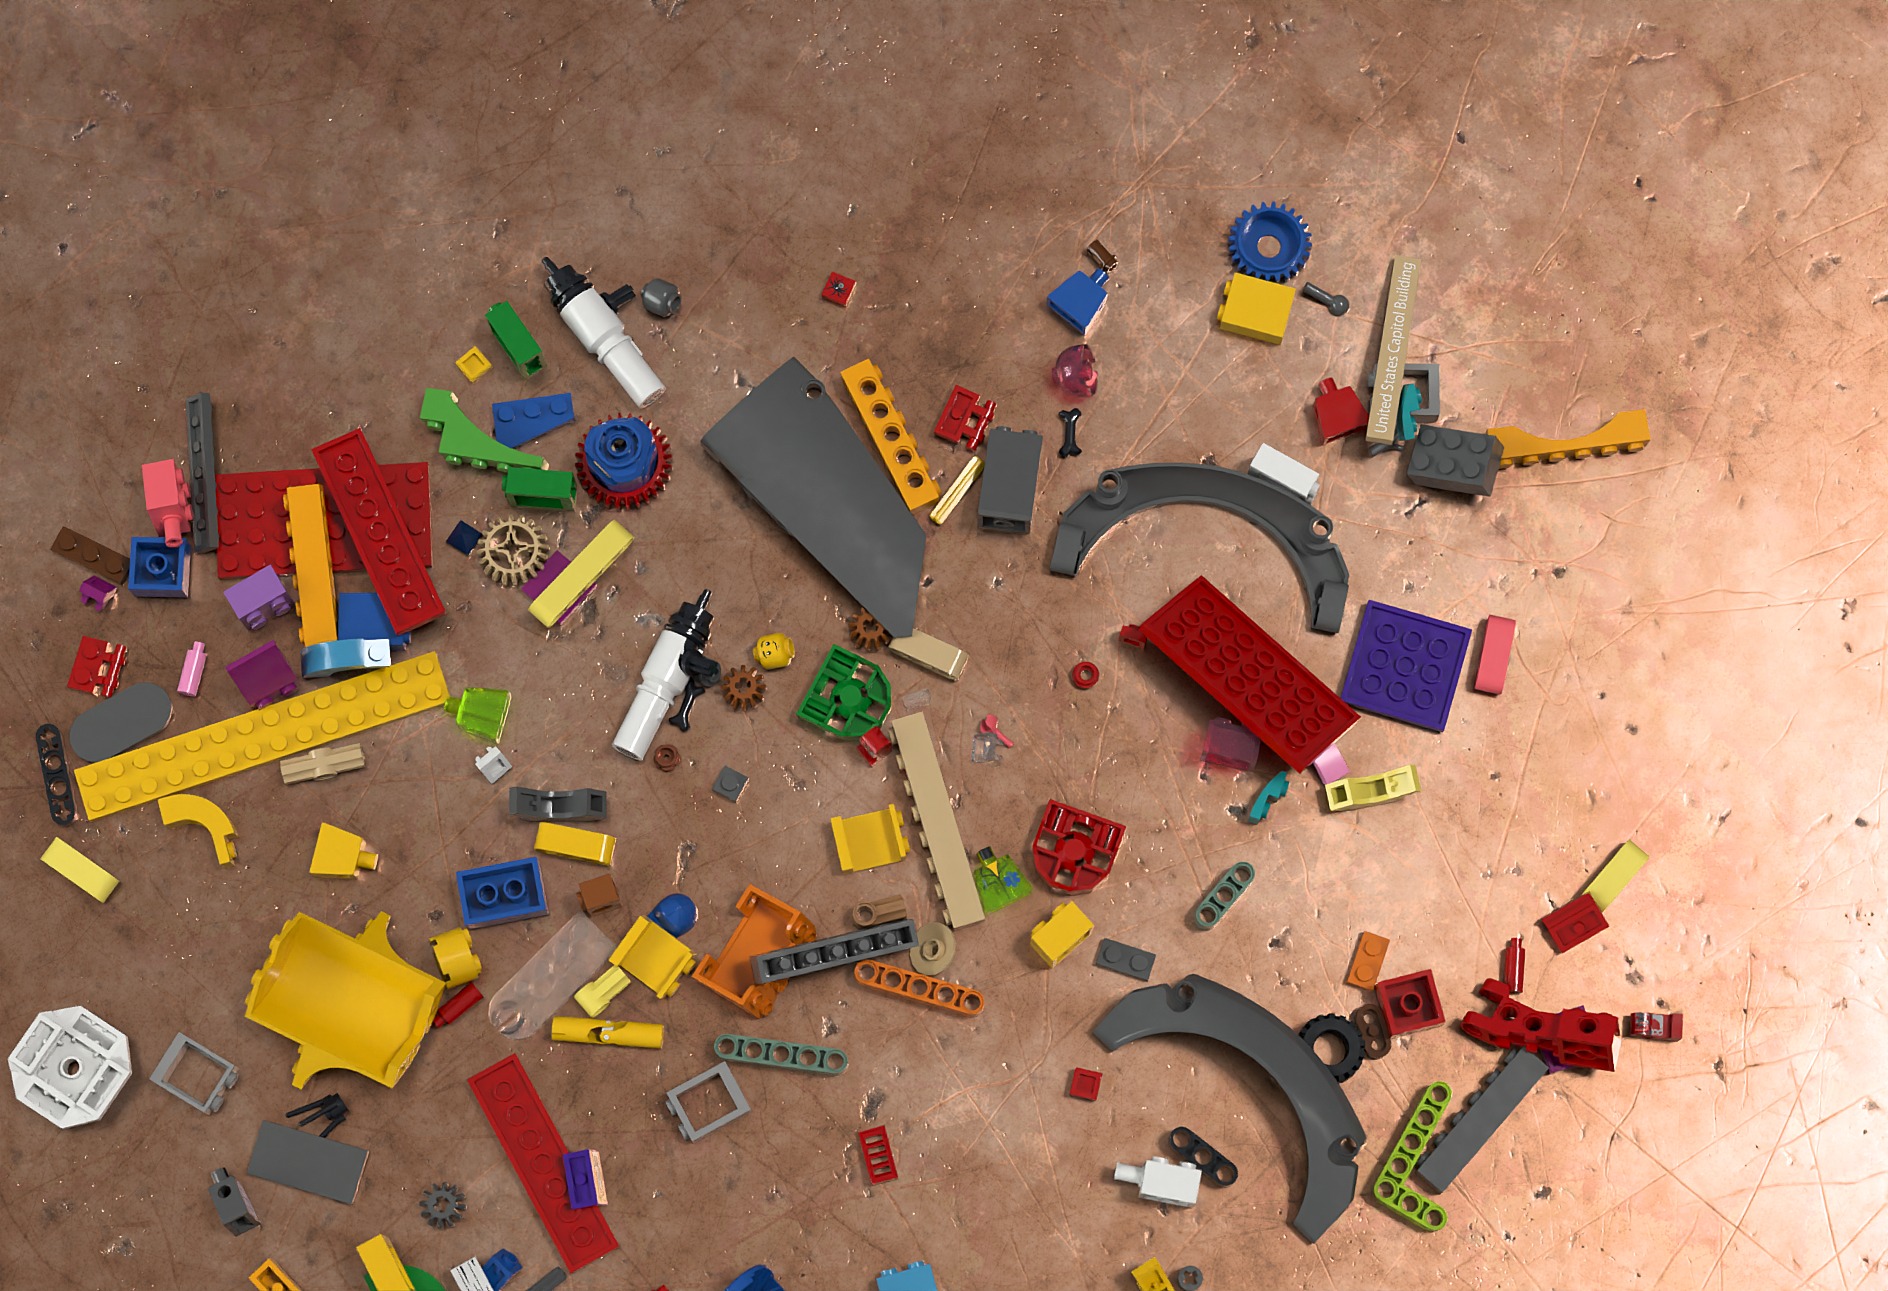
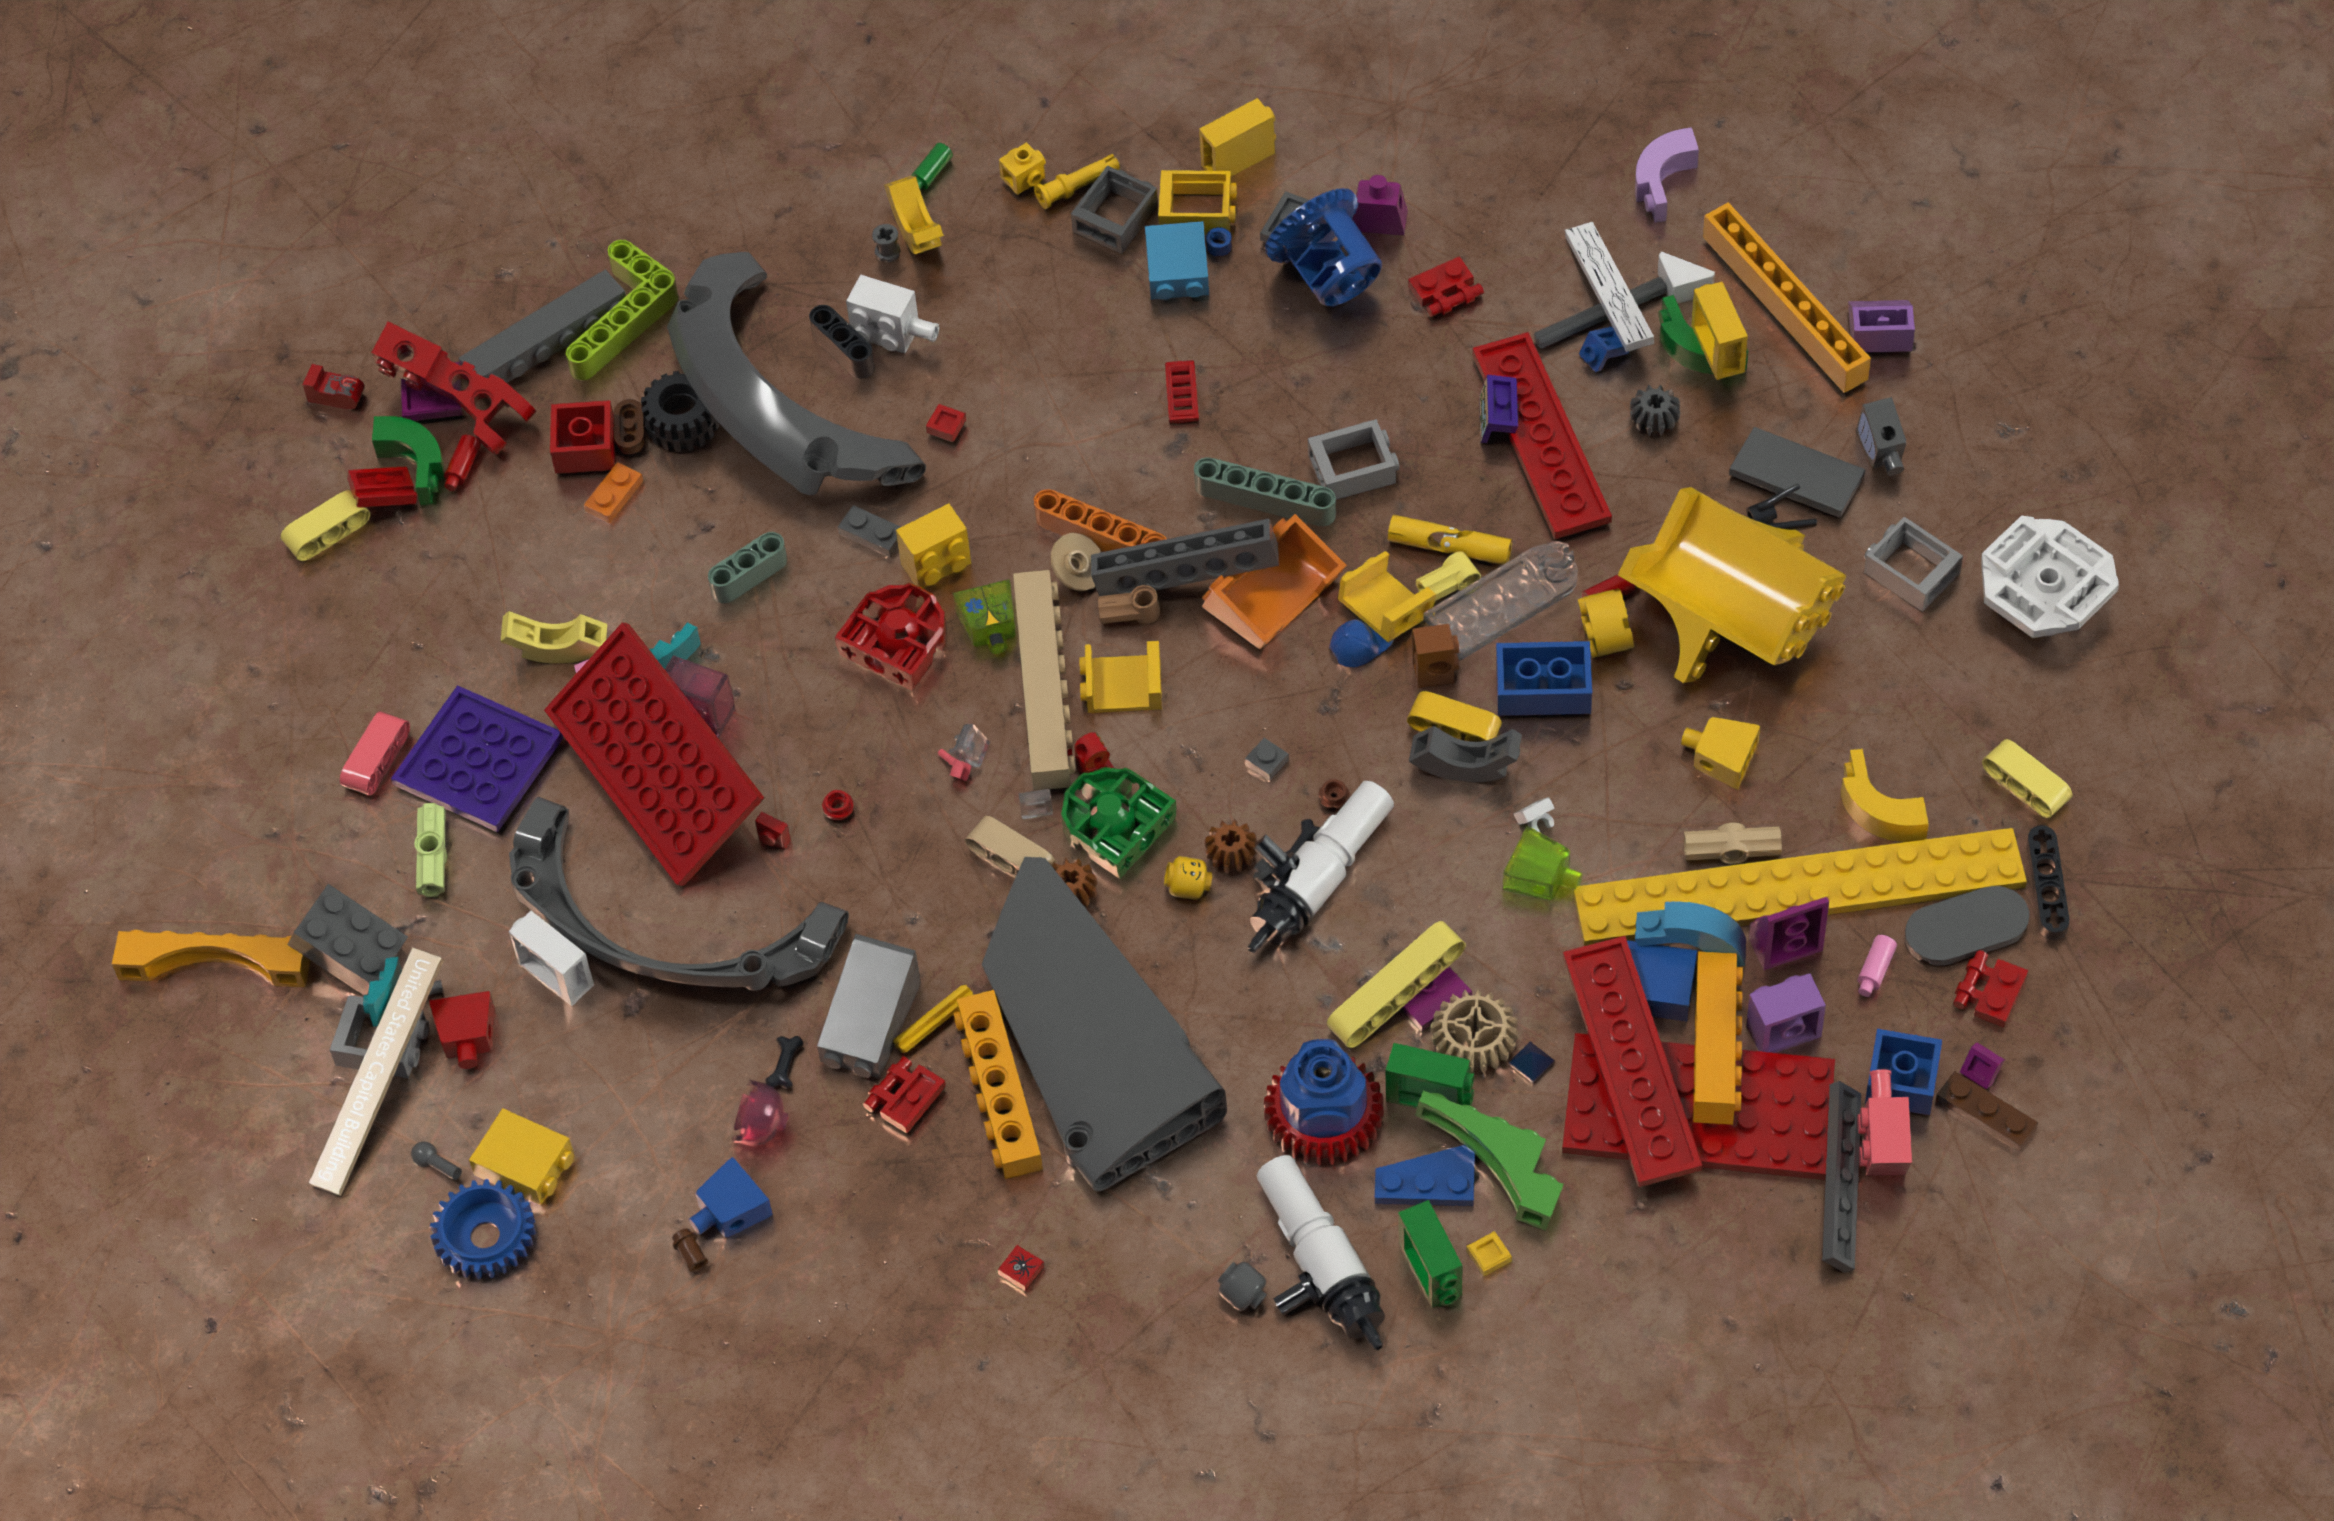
camera: 165 degrees left, 20 degrees down
none -> green arch [372,416,446,505]
none -> yellowish green piece [414,803,448,898]

